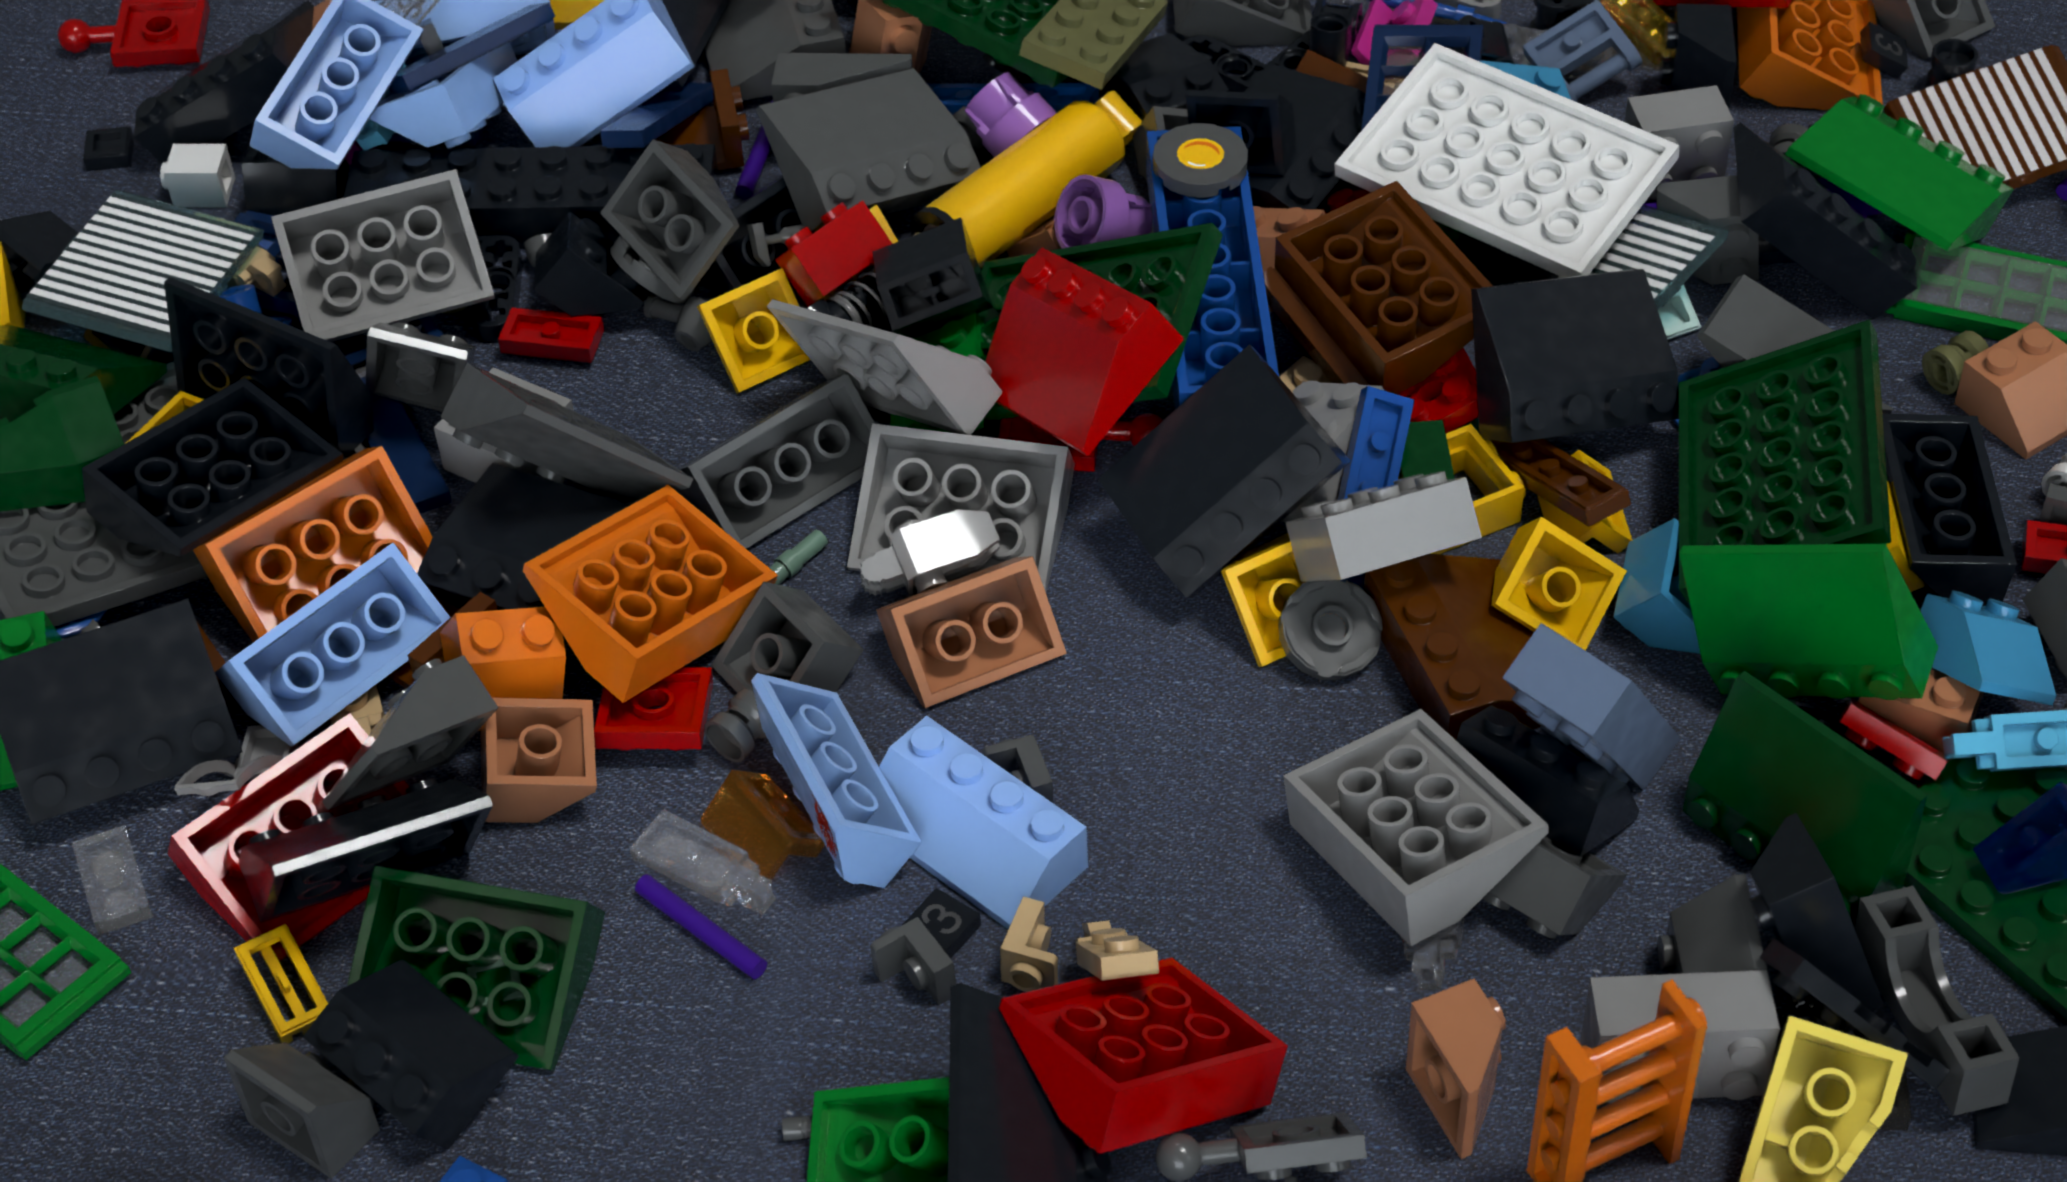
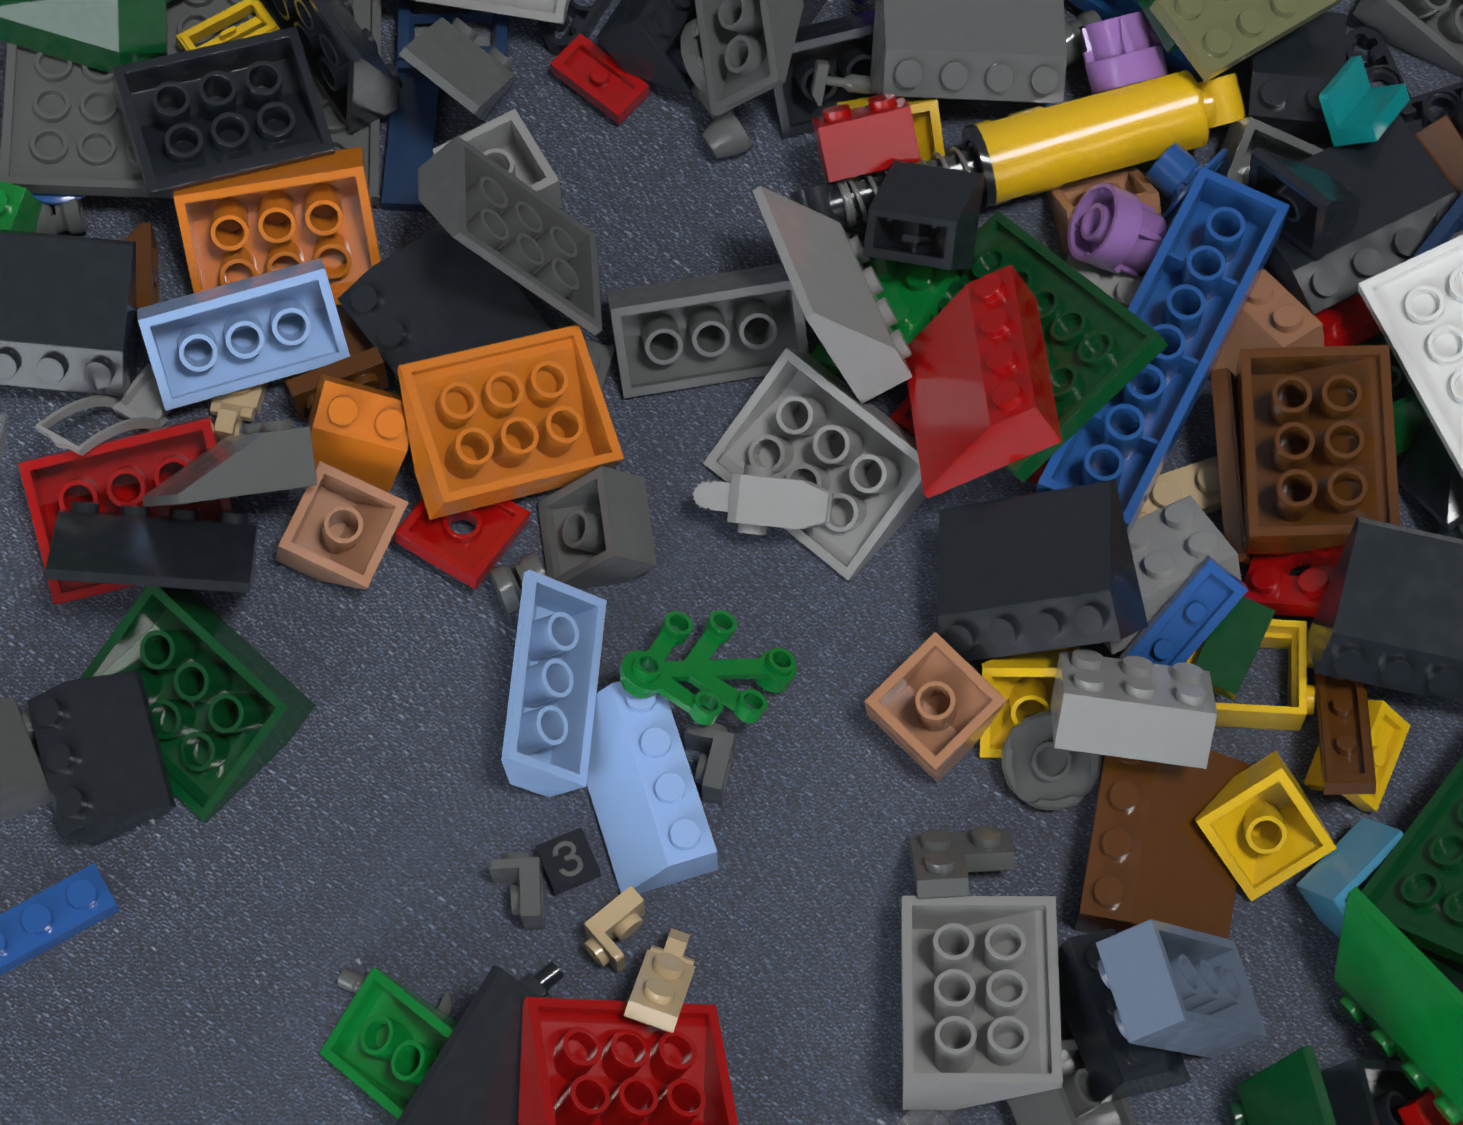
camera: 30 degrees right, 20 degrees up
yellow tile [234,923,328,1044] -> none
clear hinge [629,810,776,914] -> none
dark purple bar [635,874,767,979] -> none
yellow slope [697,268,810,393] -> none
clear orange panel [700,770,825,887] -> none
sand green piece [769,529,828,585] -> none
nougat slope [876,556,1067,708] -> none
dark grey tile [1153,123,1248,198] -> none
none -> green plant [619,610,797,725]
none -> nougat slope [864,632,1007,783]
none -> dark grey plate [909,826,1015,899]
none -> blue wheel [1145,142,1229,225]
none -> teal panel [1319,56,1410,147]

